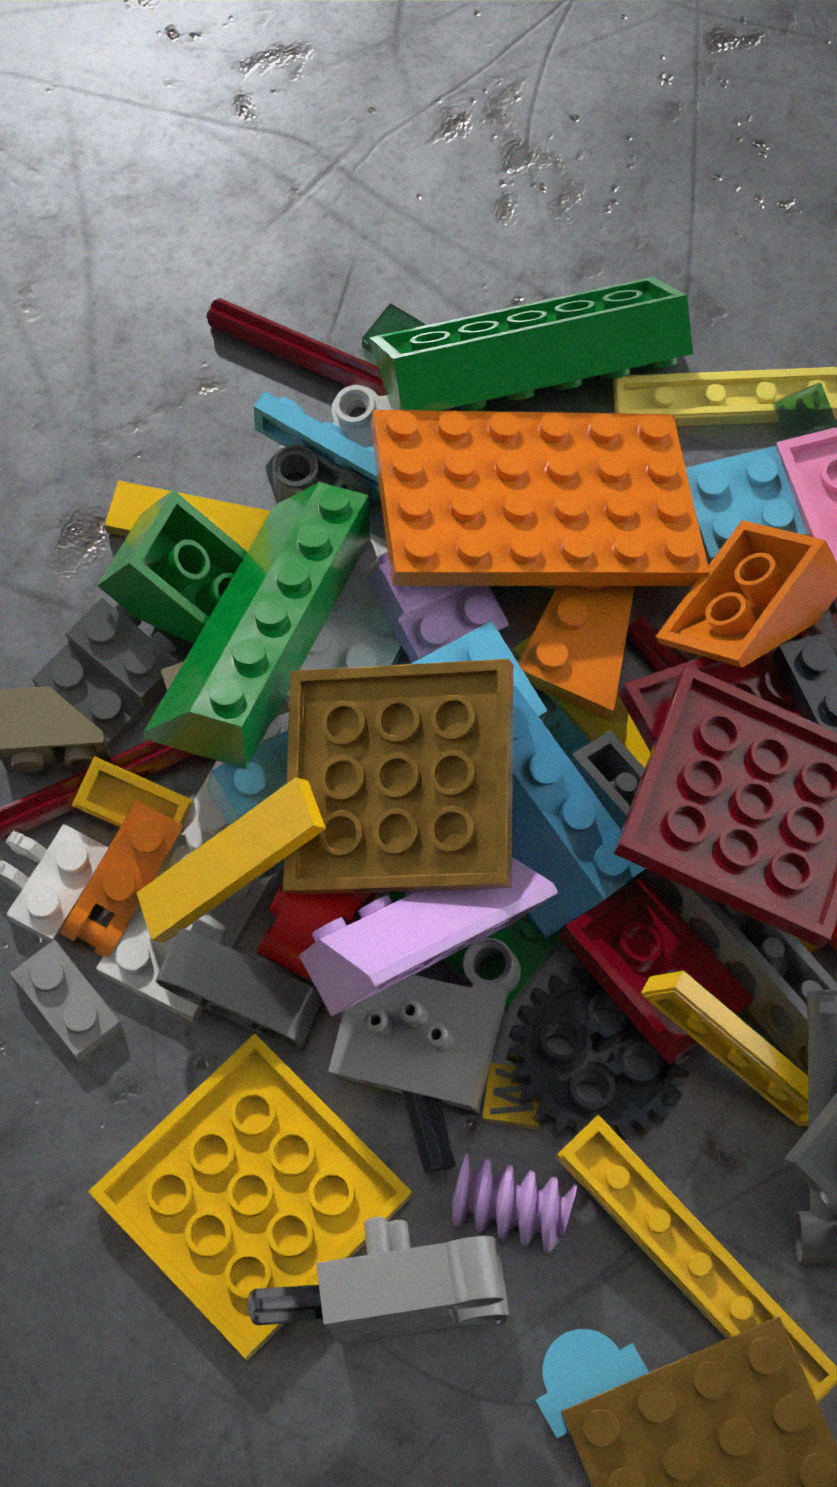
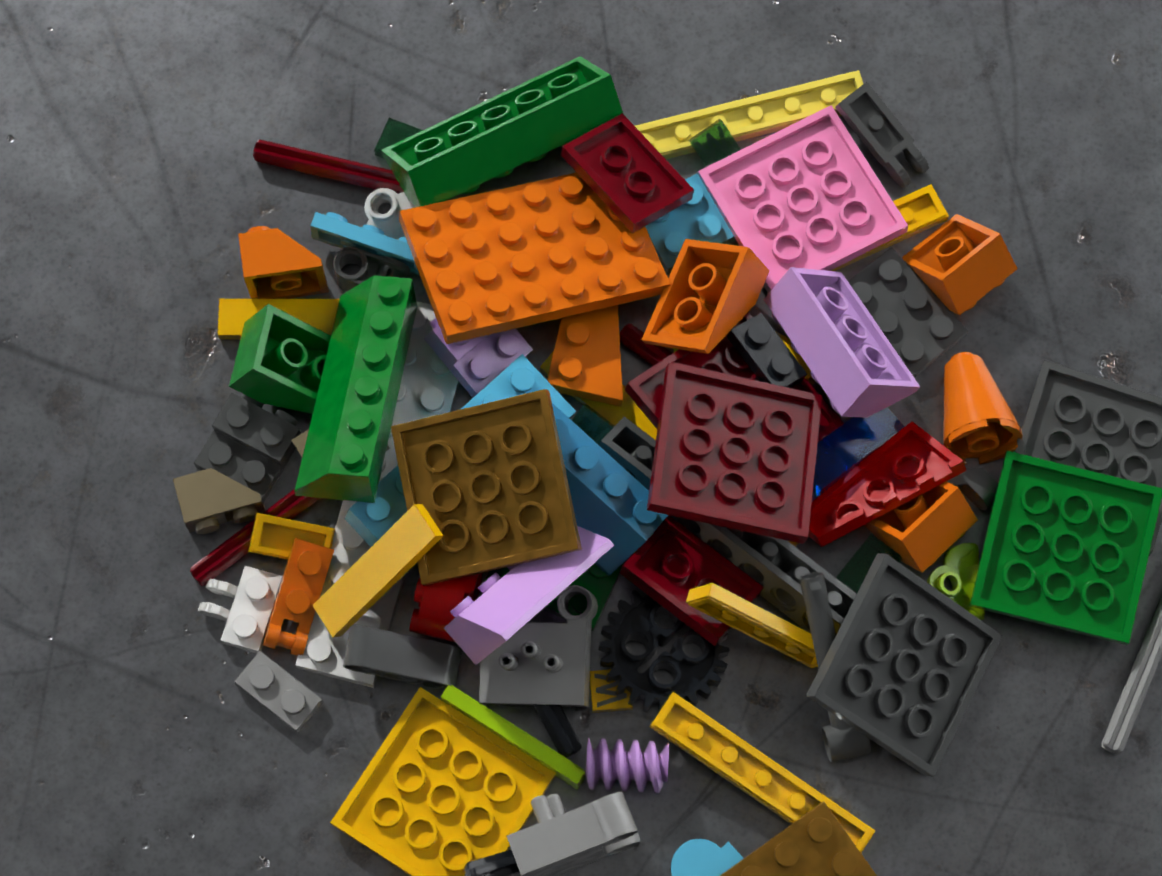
camera: 15 degrees left, 5 degrees up
none -> orange slope [238,226,329,299]
none -> lime tile [441,685,585,790]
none -> dark red plate [561,113,694,234]

